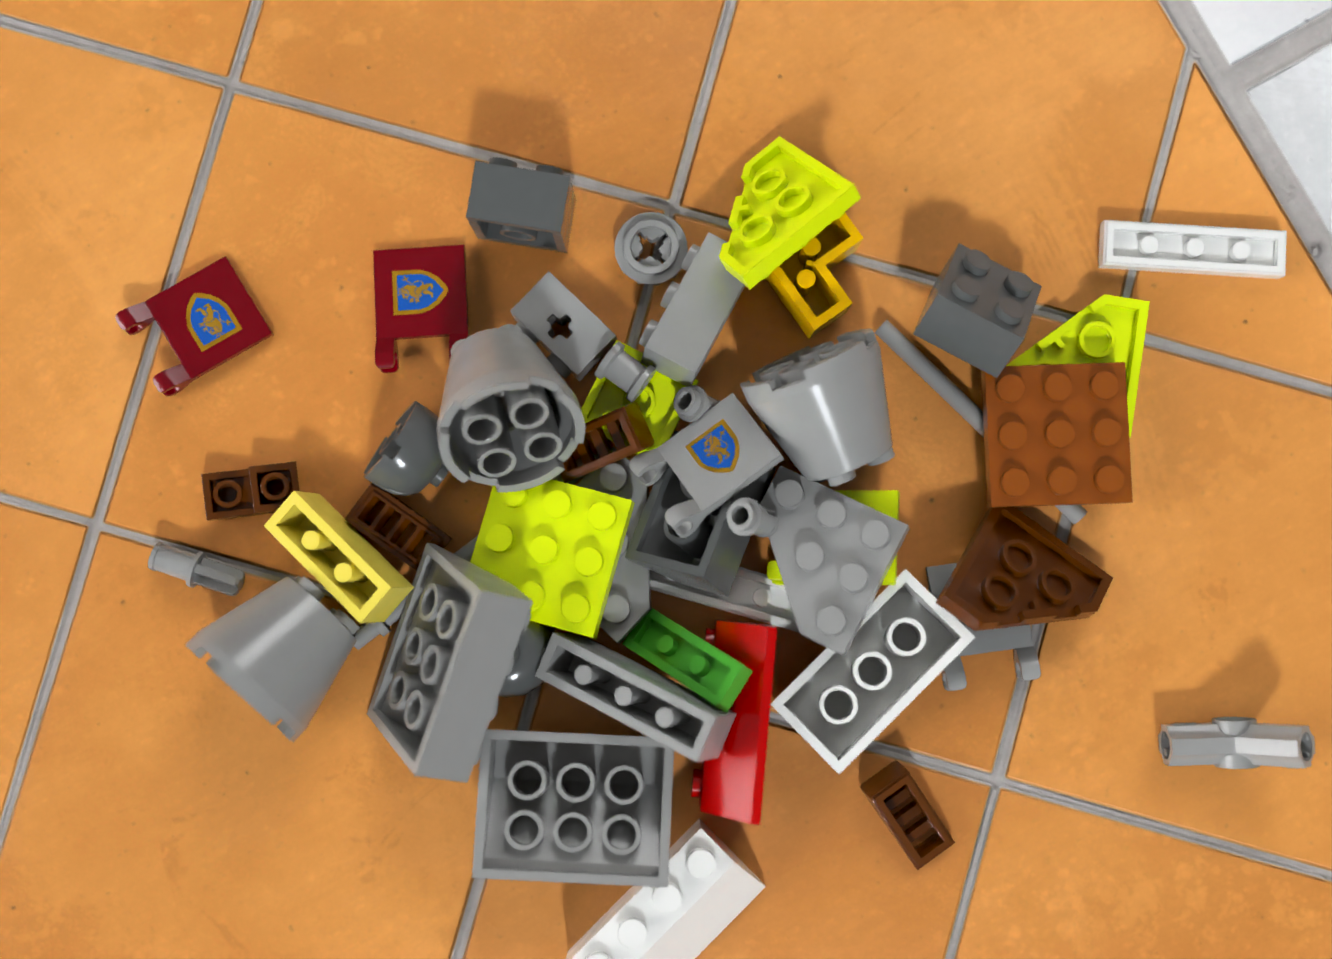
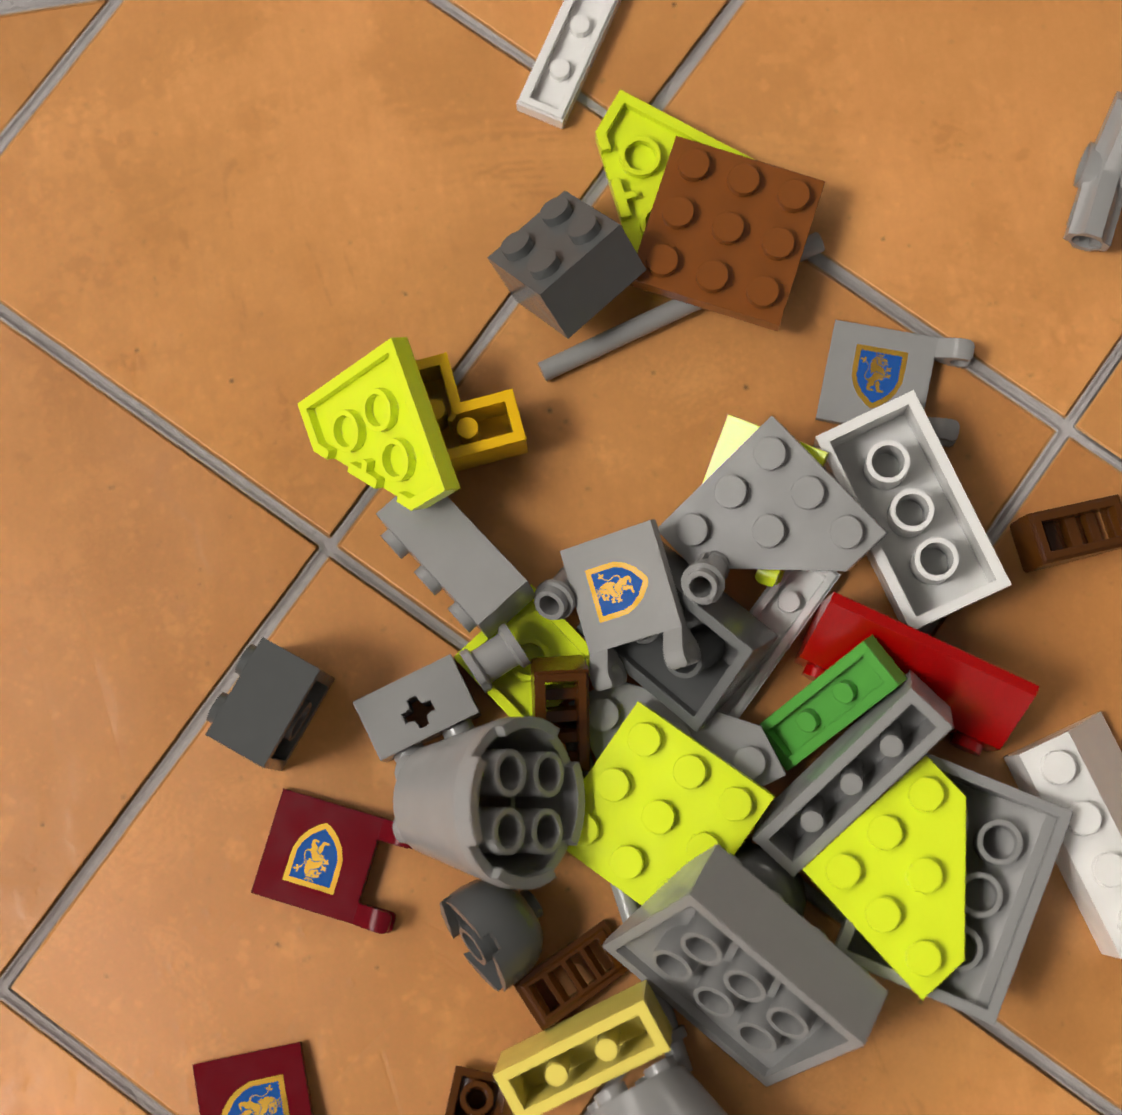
camera: 65 degrees left, 5 degrees down
light grey gear [615,212,688,286] -> none
light grey cone [740,328,895,486] -> none
reddish brown plate [935,507,1113,631] -> none
none -> neon yellow plate [802,756,966,1000]

